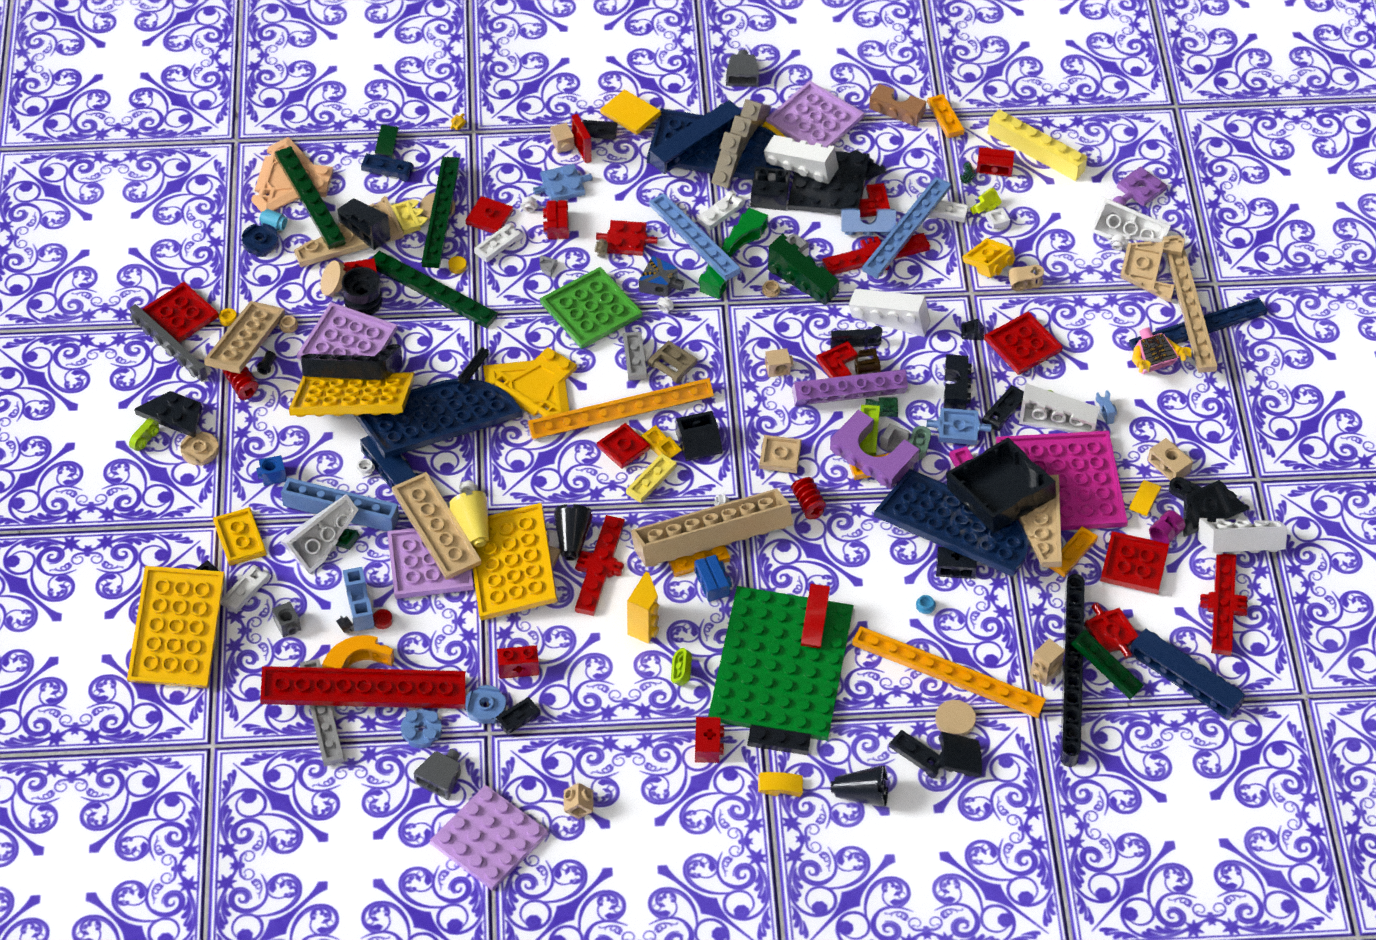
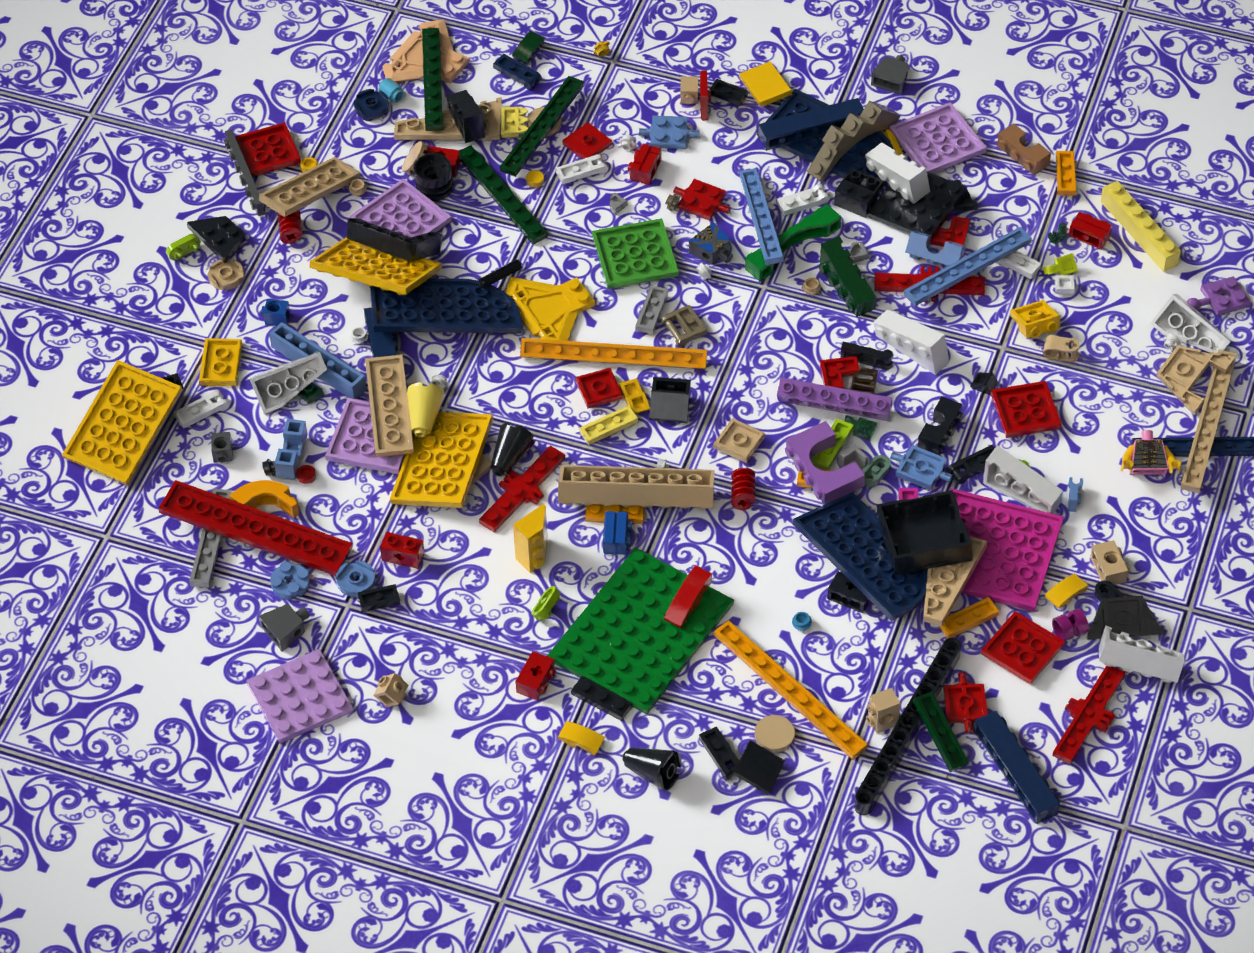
camera: 25 degrees right, 0 degrees up
black pin [257,351,277,375] -> none
tan brick [765,348,794,377] -> none

